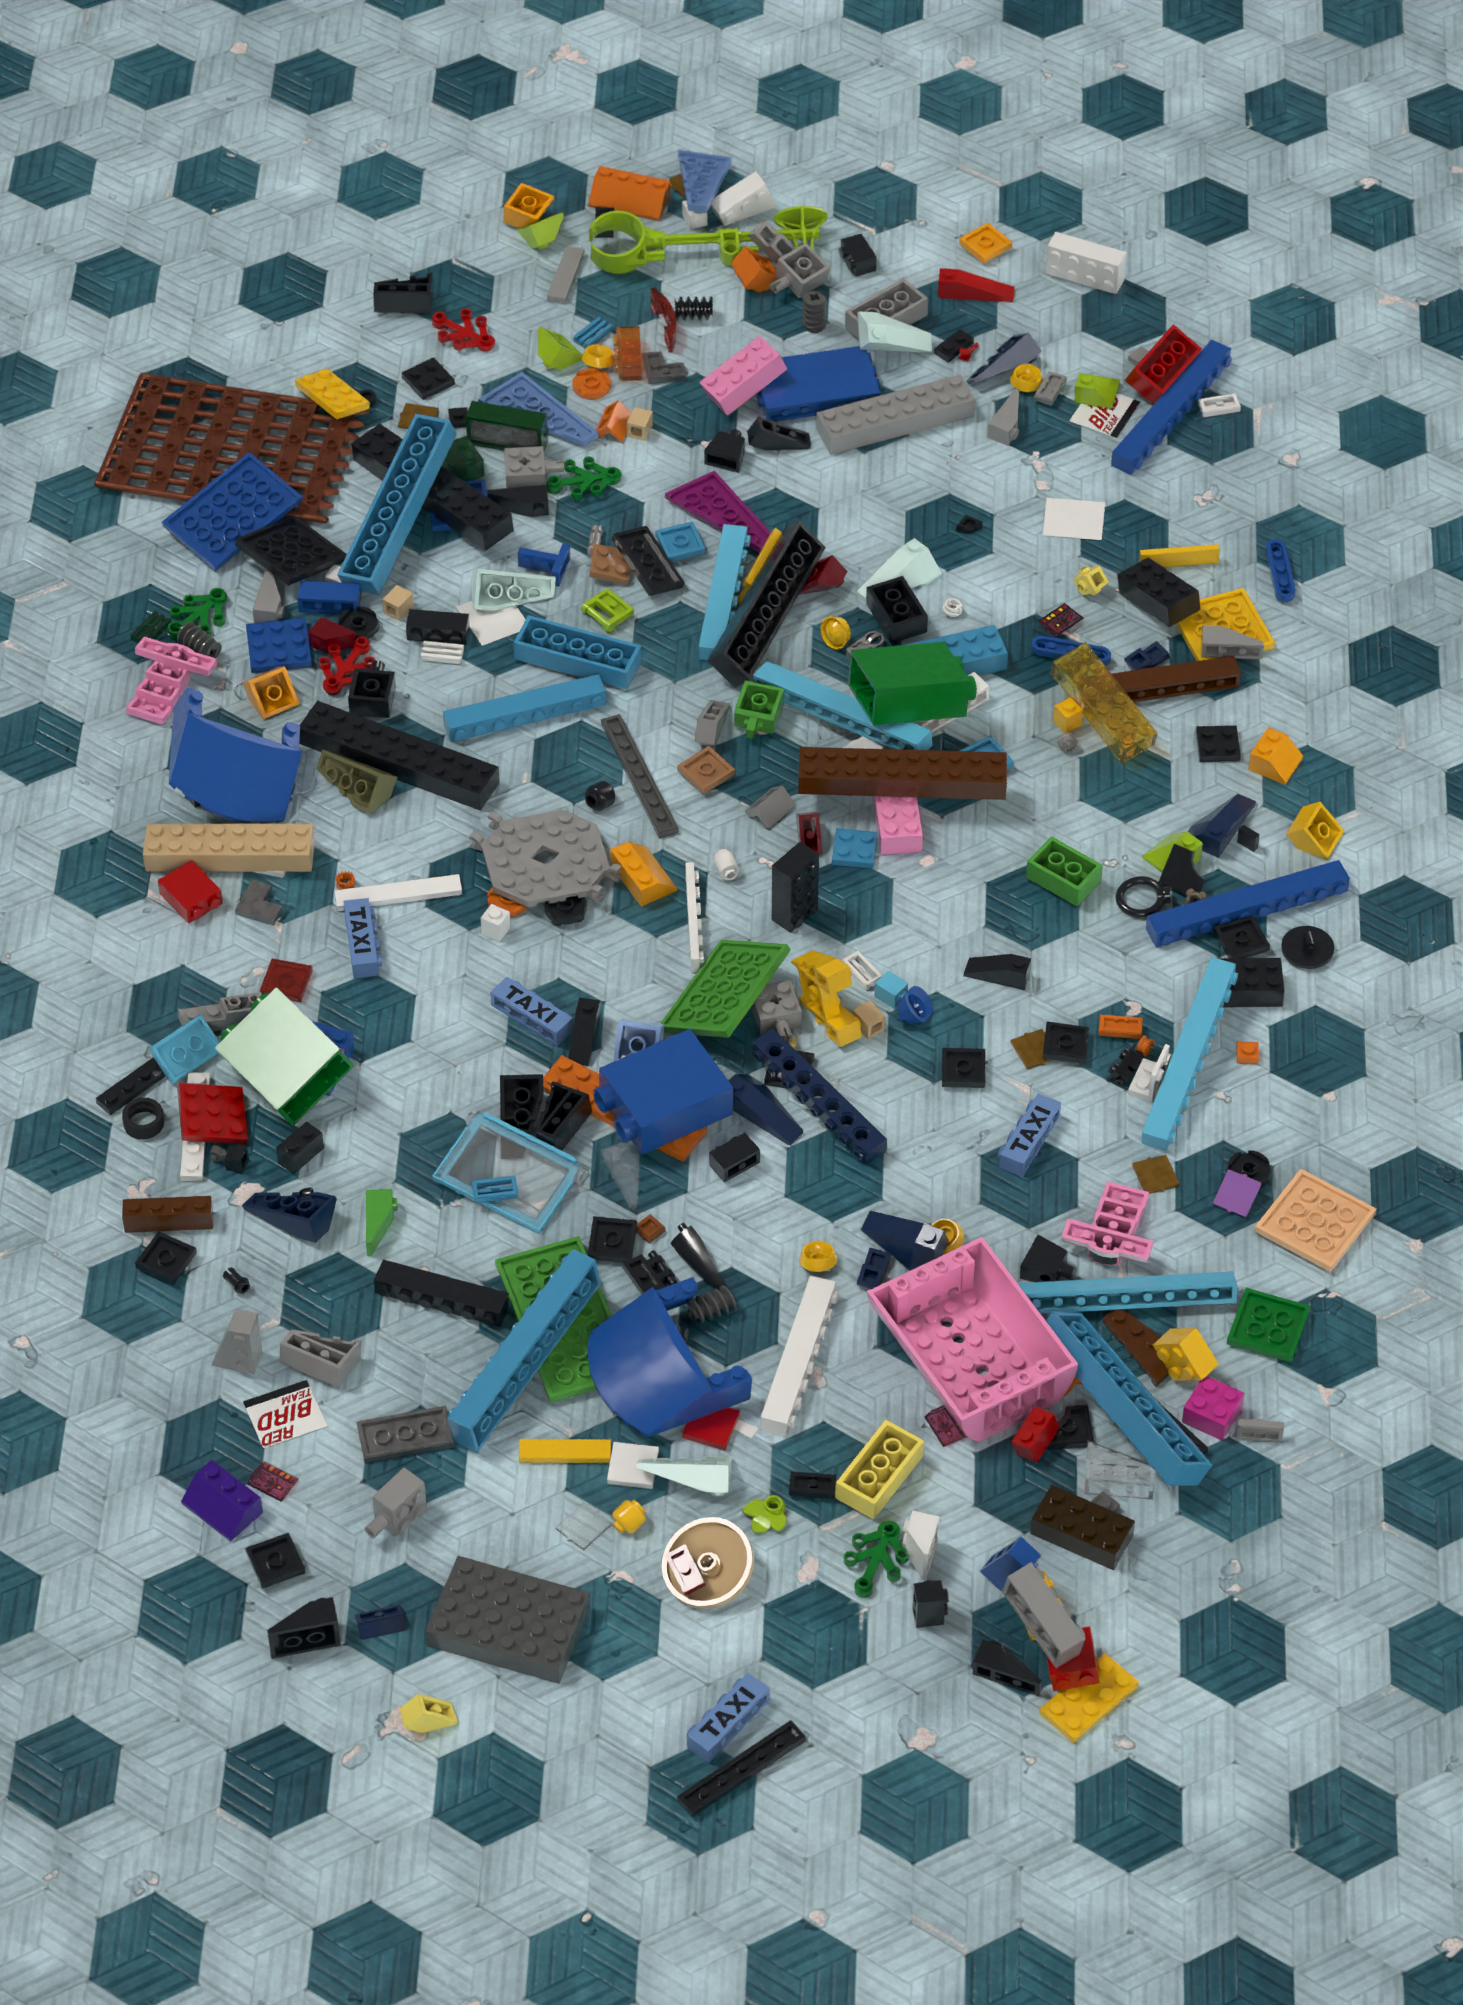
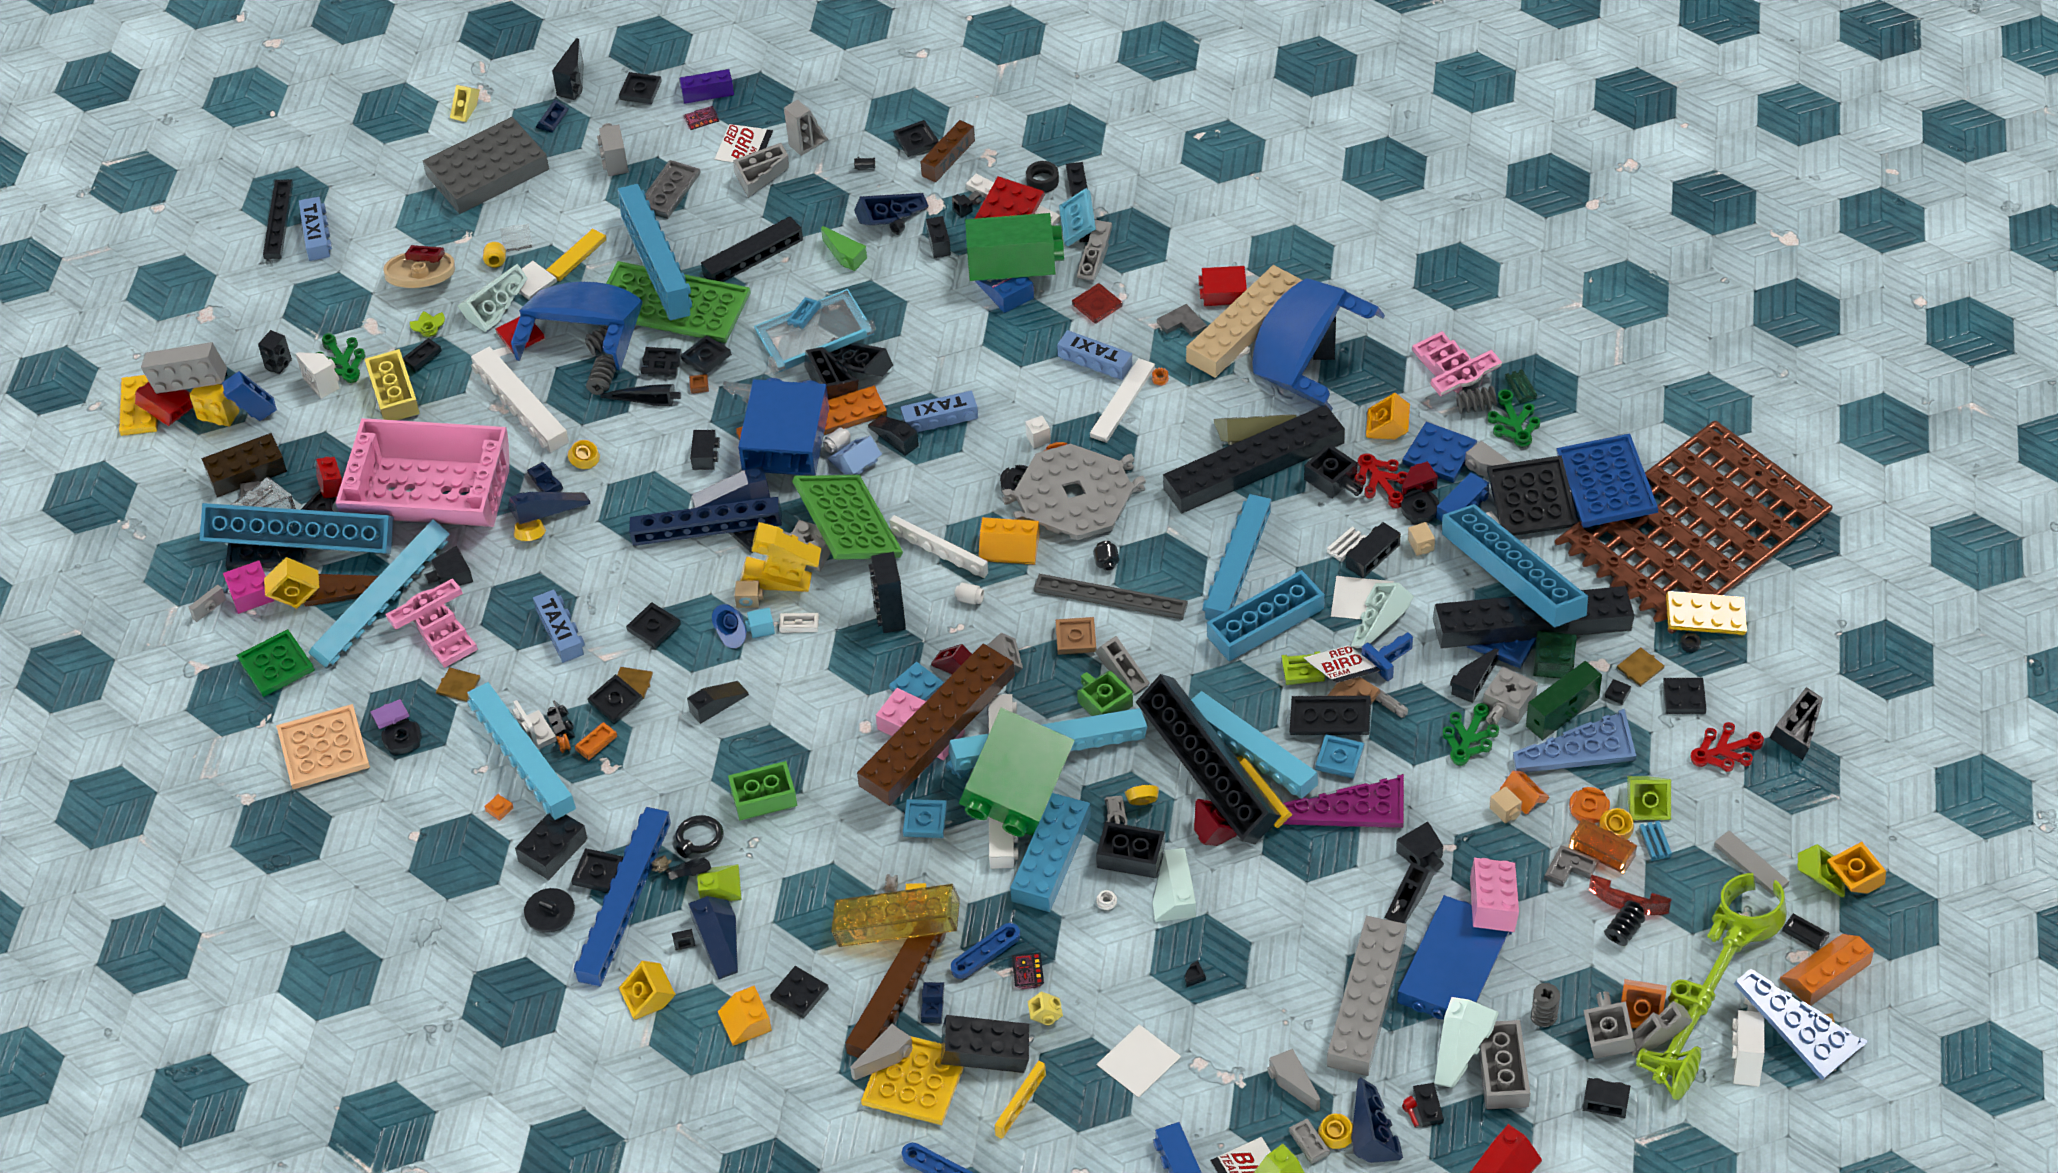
camera: 130 degrees right, 0 degrees up
none -> sticker [1304,645,1382,683]

